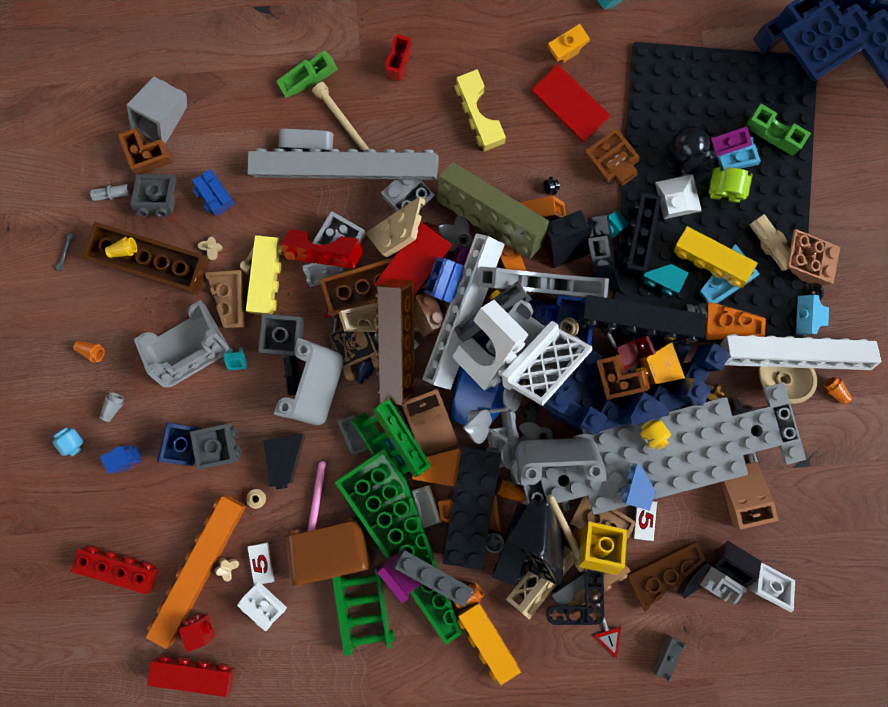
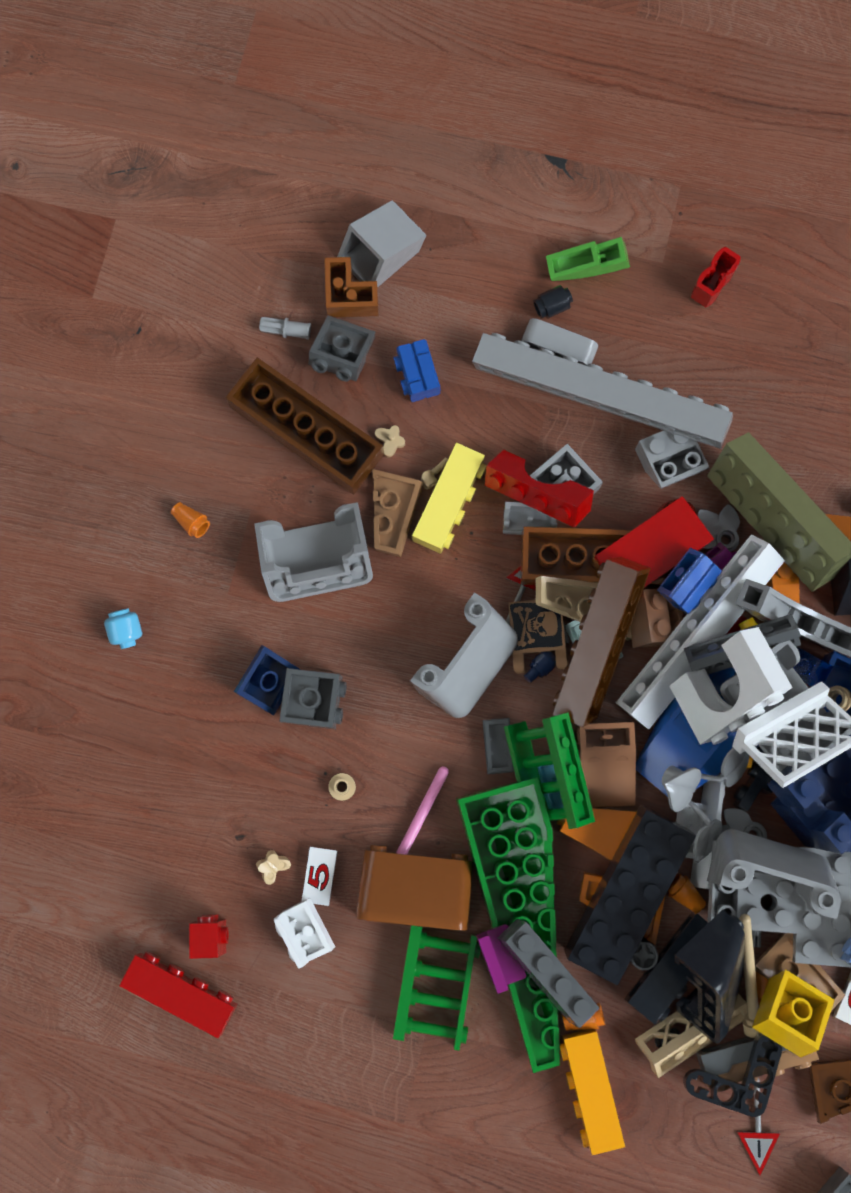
camera: 20 degrees right, 5 degrees down
dark grey hinge [55,233,74,271] -> none
red brick [71,545,159,594] -> none
light grey cone [99,392,124,422] -> none
blue brick [101,445,142,474] -> none
yellow cone [105,237,137,258] -> none
orange brick [146,495,247,649] -> none
teal tile [223,348,247,371] -> none
dark grey brick [258,314,304,357] -> none
black slope [263,434,305,490] -> none
black axle [283,357,299,396] -> none
tan piece [312,82,369,152] -> none
tan wing [366,196,425,258] -> none
white tile [411,485,441,528] -> none
light yellow arch [454,69,506,152] -> none
none -> black brick [533,285,573,319]

